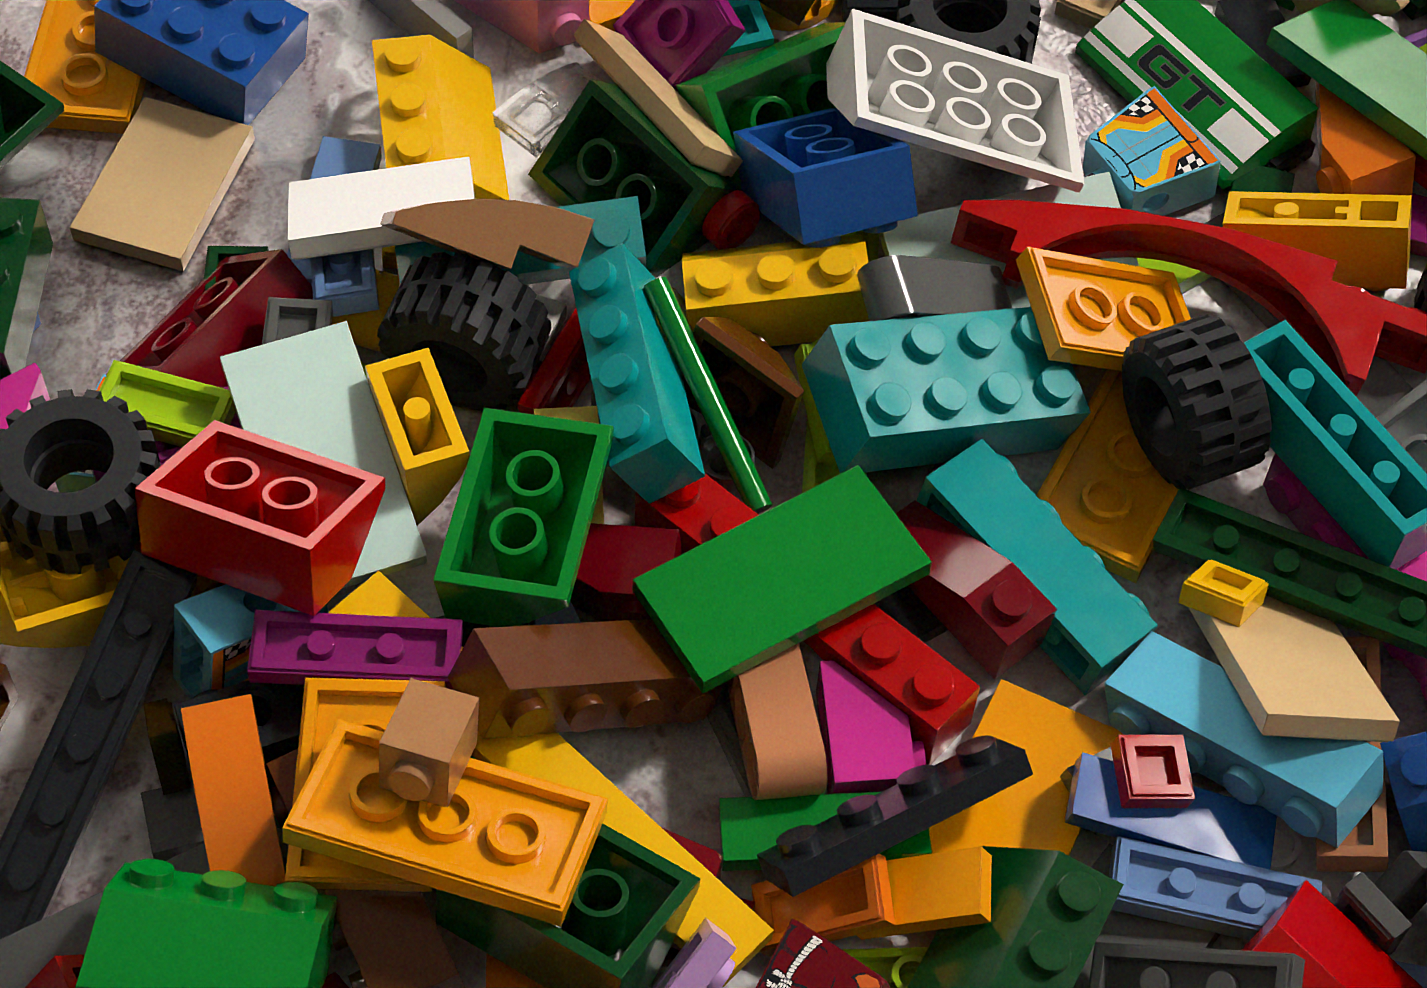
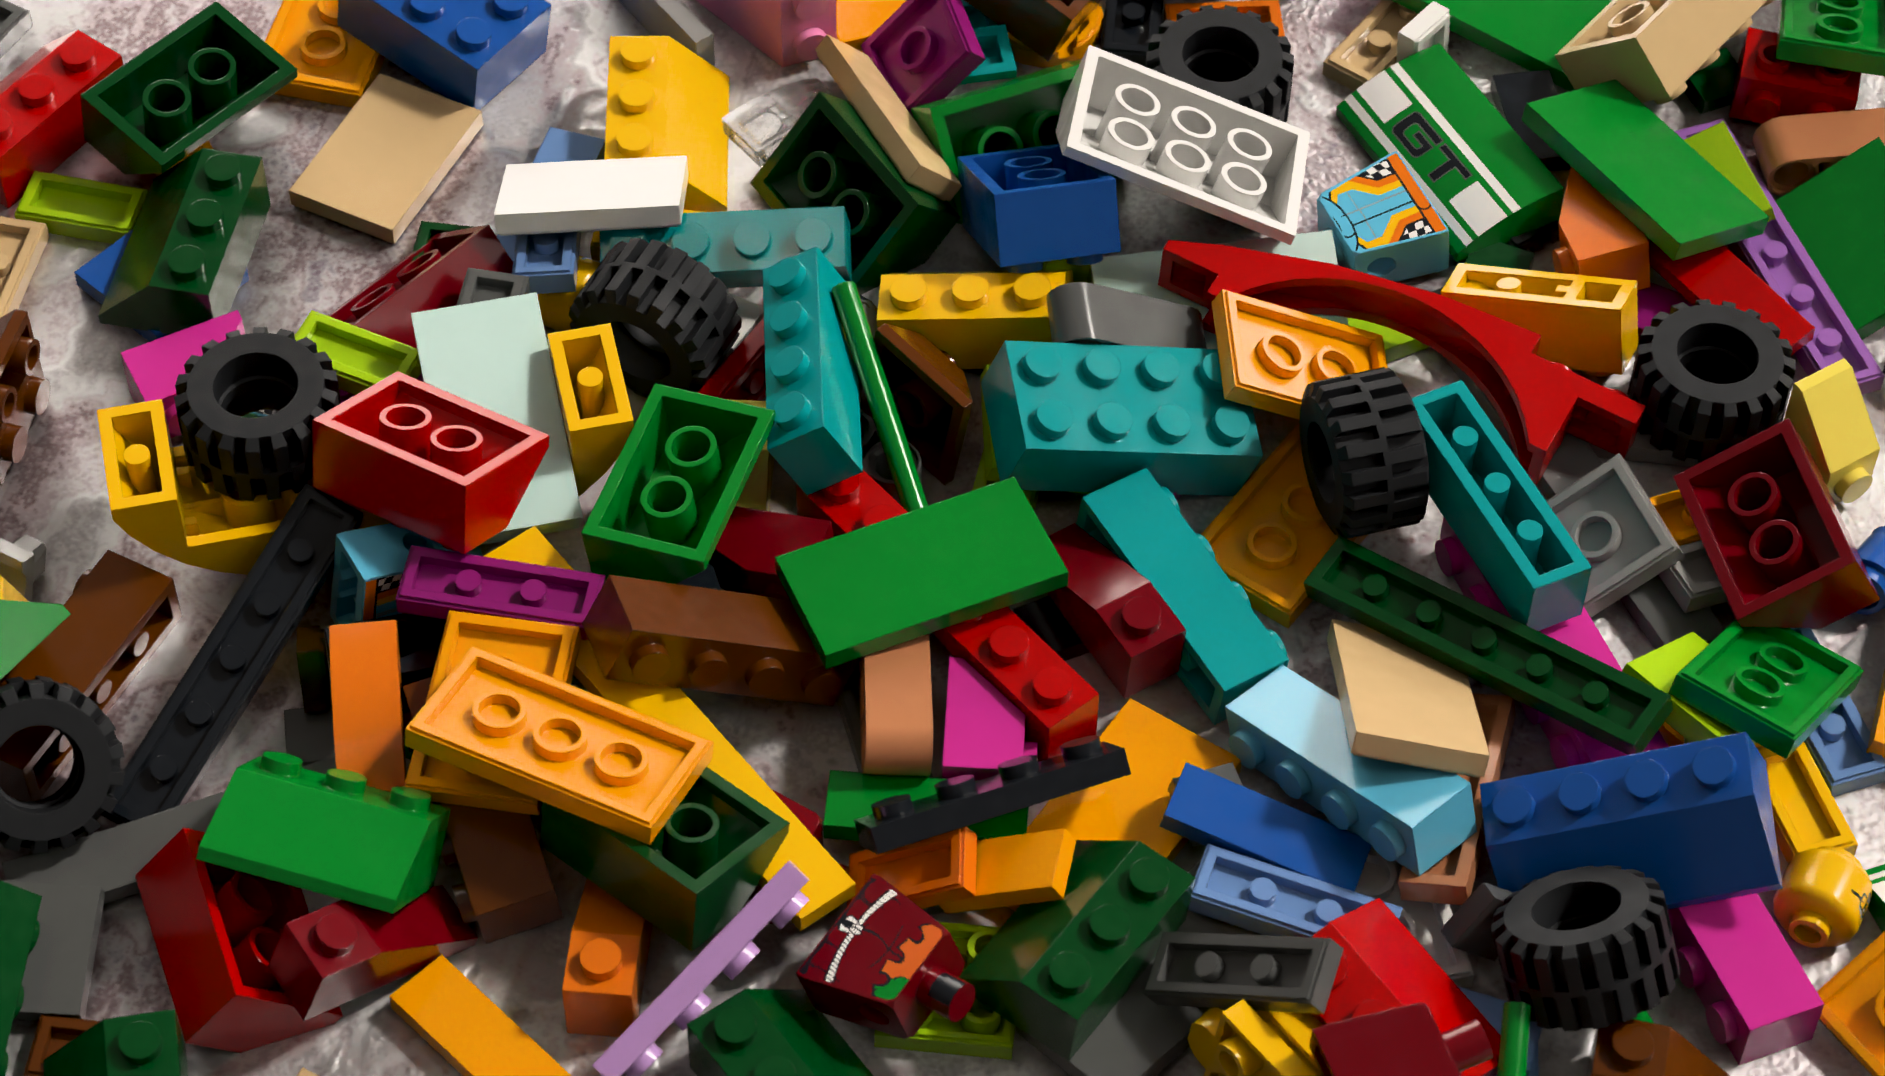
camera: 10 degrees right, 5 degrees down
medium nougat brick [379,678,479,808] -> none
medium nougat slope [380,199,595,269] -> none
red tile [702,190,760,250] -> none
tile [1110,735,1195,808] -> none
yellow tile [1178,559,1269,627] -> none
dark grey tile [1333,872,1412,956] -> none

